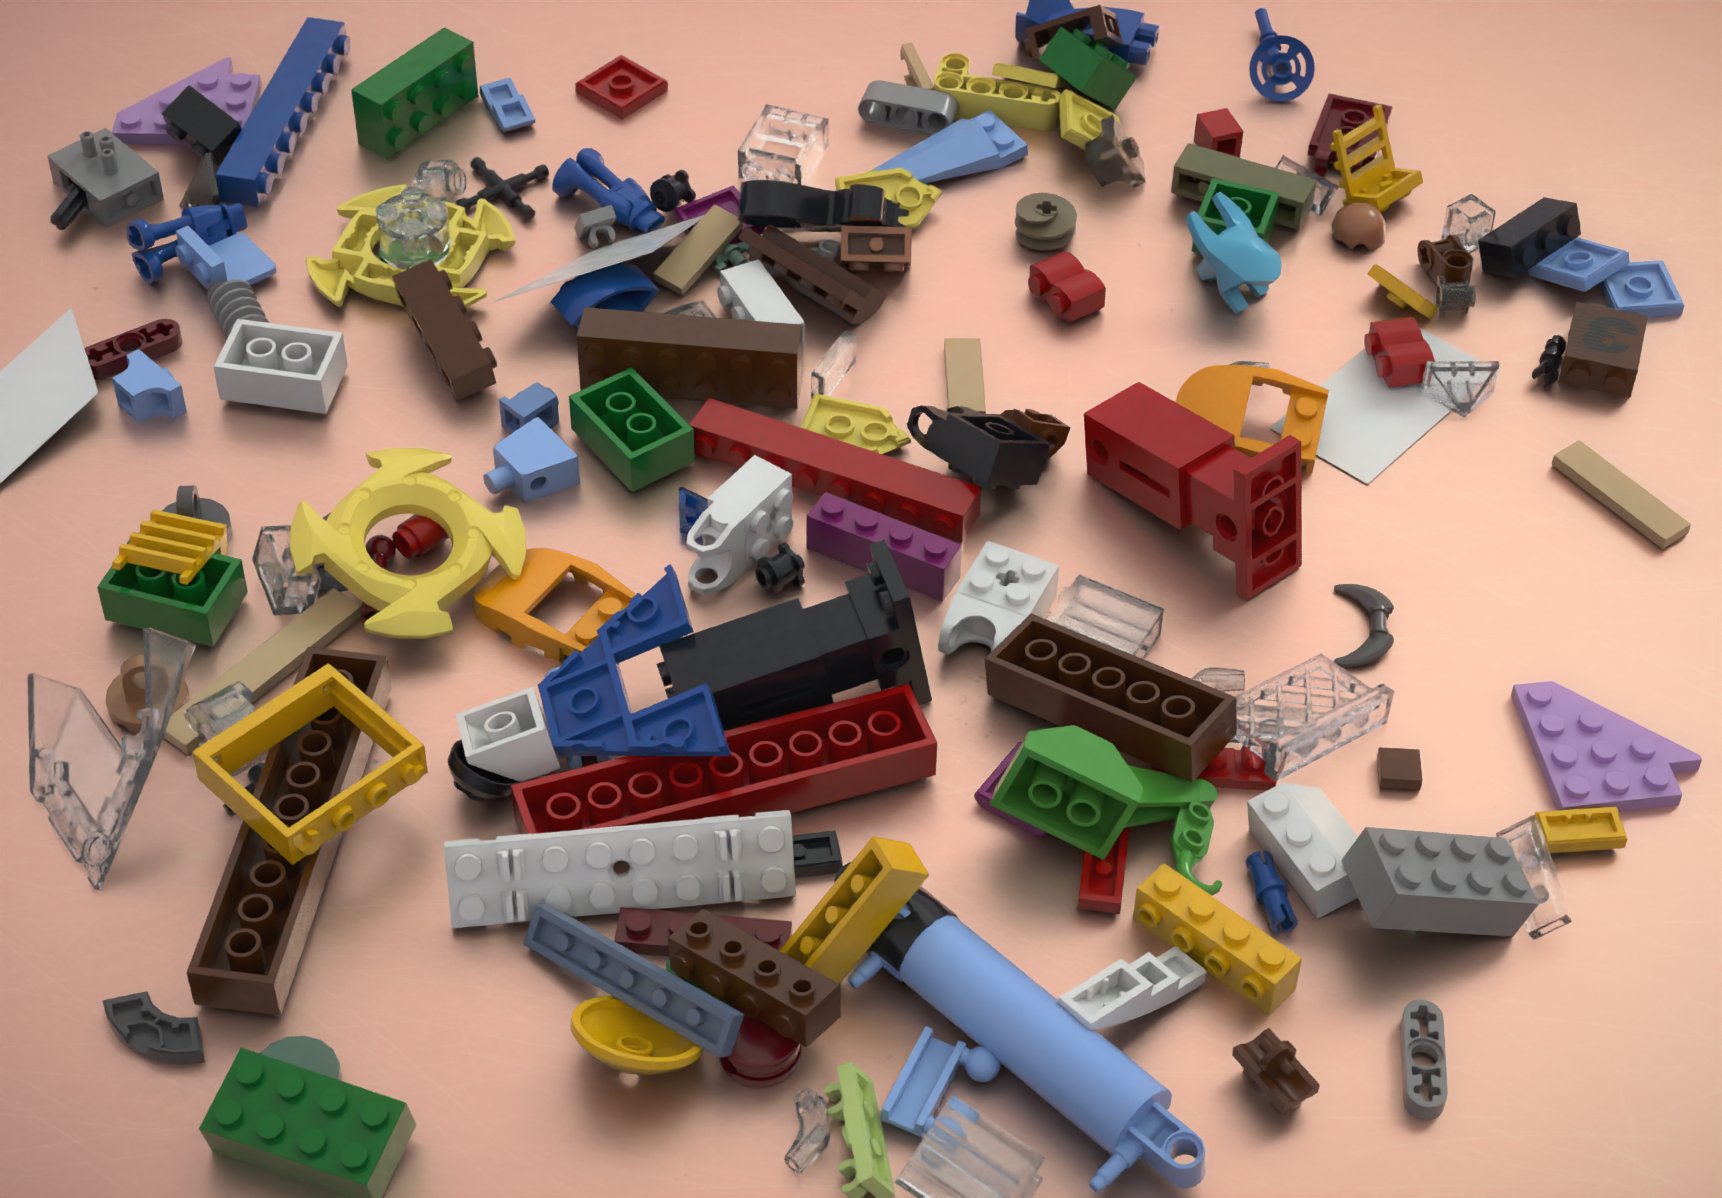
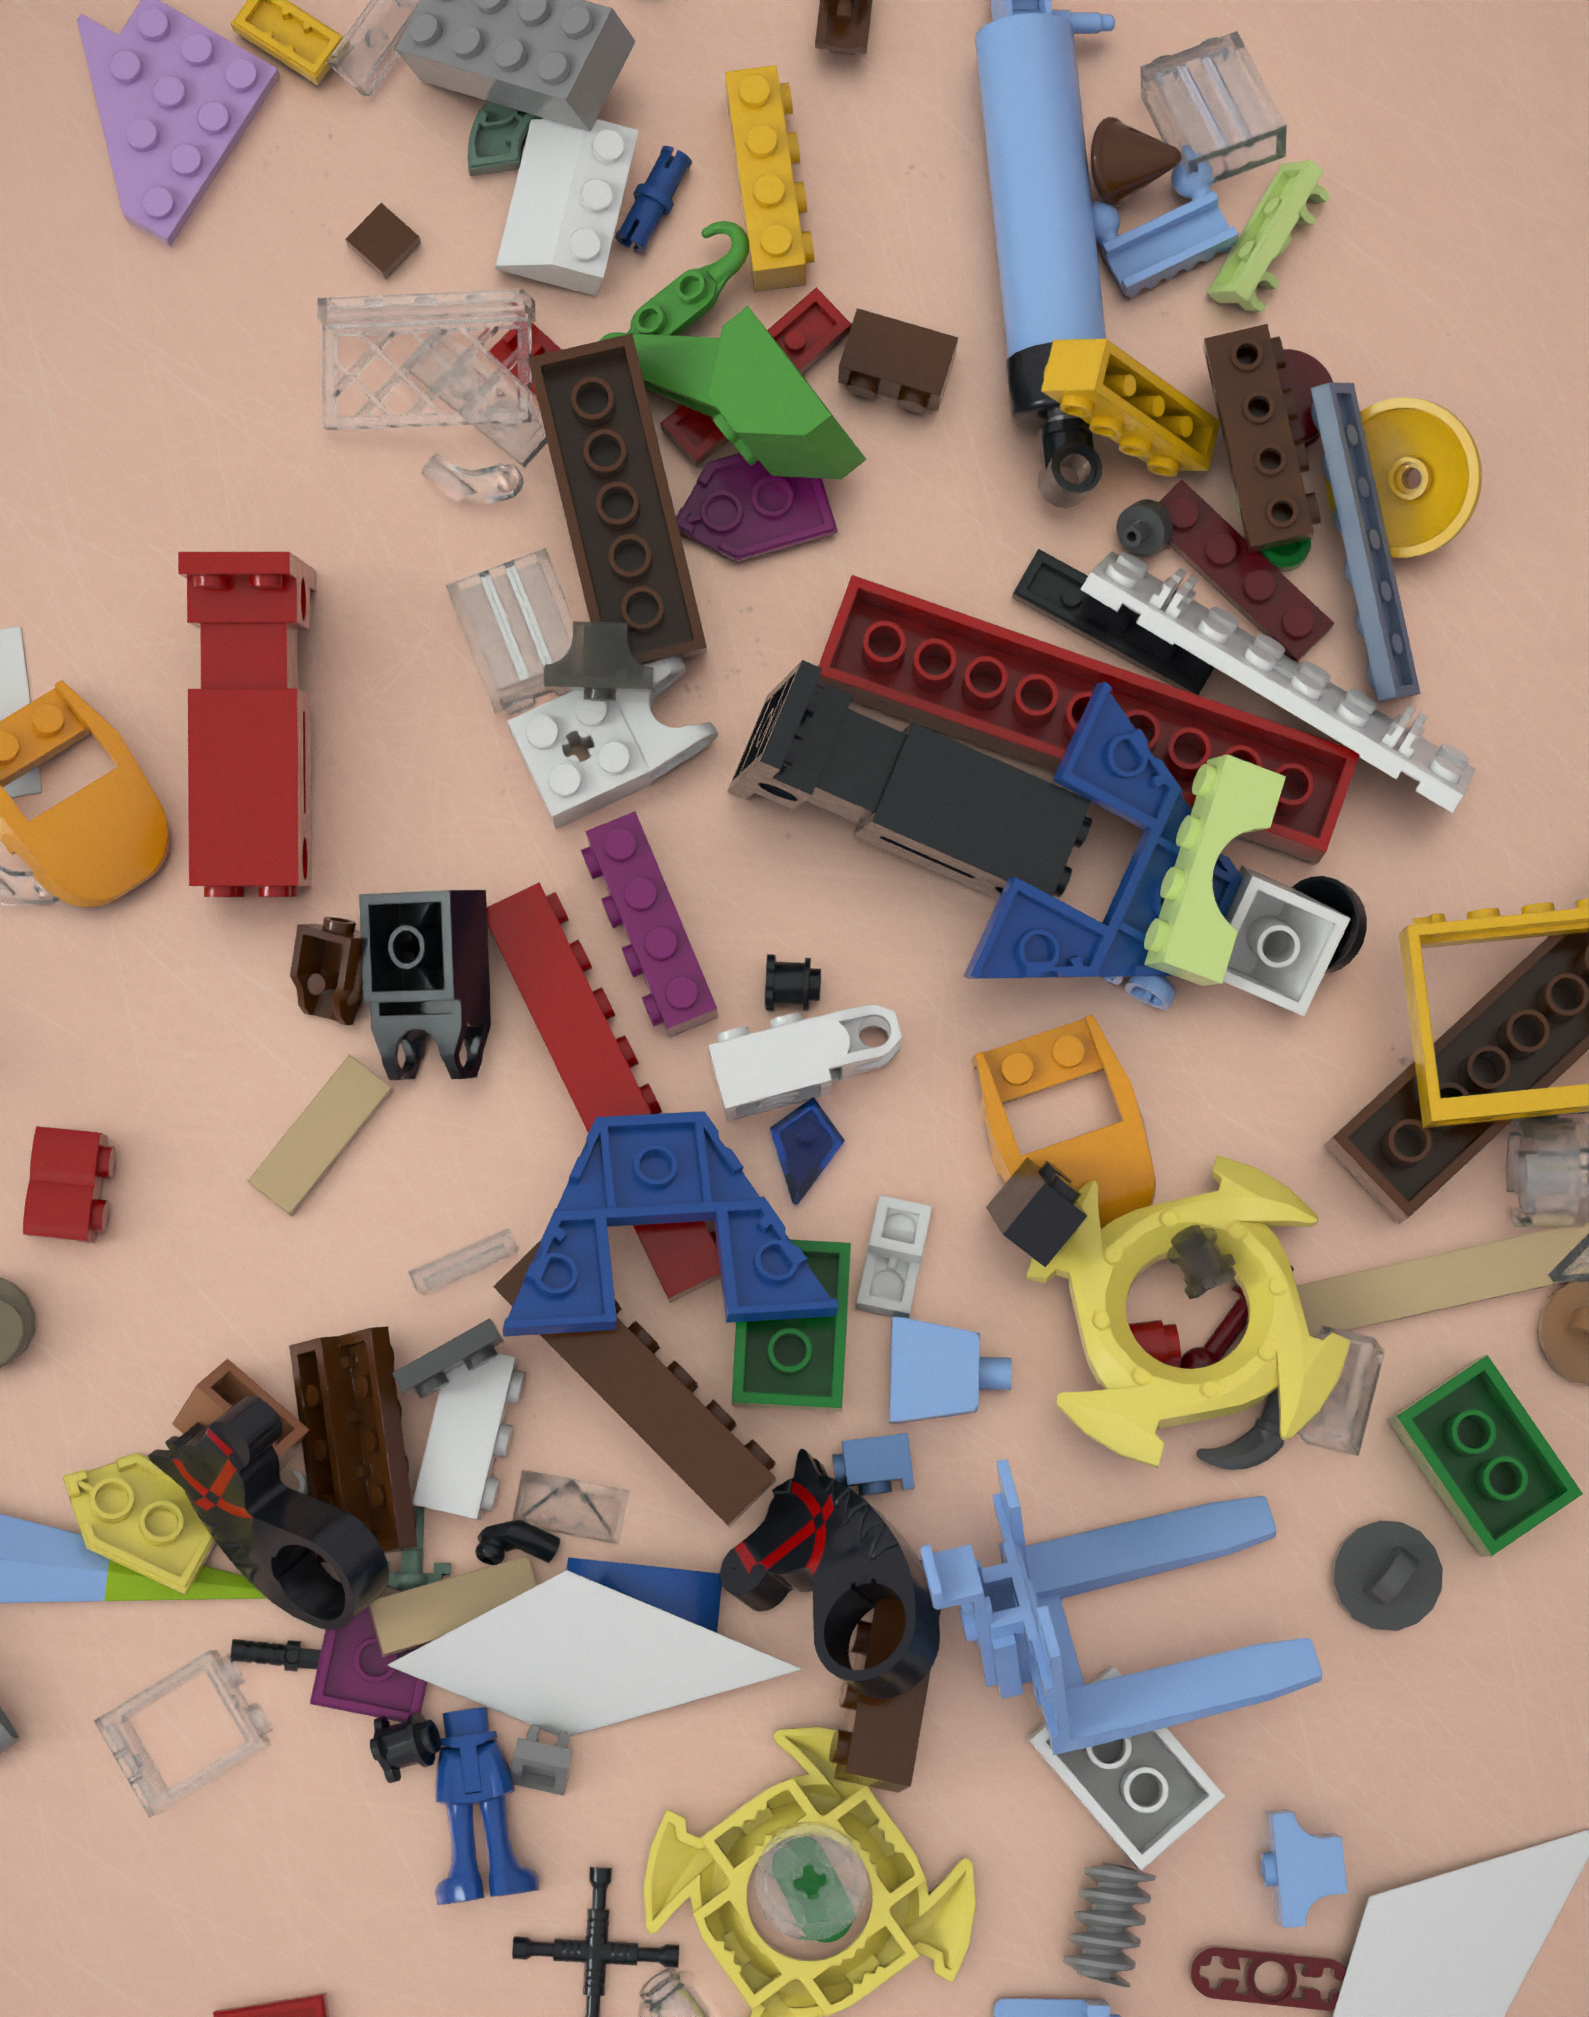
camera: 140 degrees left, 35 degrees up
yellow plate [112,509,228,585] -> none
clear arm [784,1088,831,1174] -> none
light yellow tile [800,394,911,454] -> none
white slope [1058,946,1207,1030] -> none
dark grey piece [1334,584,1394,667] -> none
none -> dark grey plate [392,1318,504,1398]
none -> black arm [475,1520,560,1565]
none -> blue wing [503,1111,839,1337]
none -> clear smoke brick [544,621,656,701]
none -> black animal [720,1449,940,1699]
none -> reddish brown brick [838,308,958,413]
none -> white slope [855,1195,932,1318]
none -> light blue piece [920,1459,1322,1755]
none -> black brick [986,1157,1087,1267]
none -> reddish brown hat [1091,117,1182,207]
none -> dark grey tile [1116,499,1173,556]
none -> yellowish green arch [1144,754,1286,986]
none -> clear smoke brick [1166,1225,1237,1299]

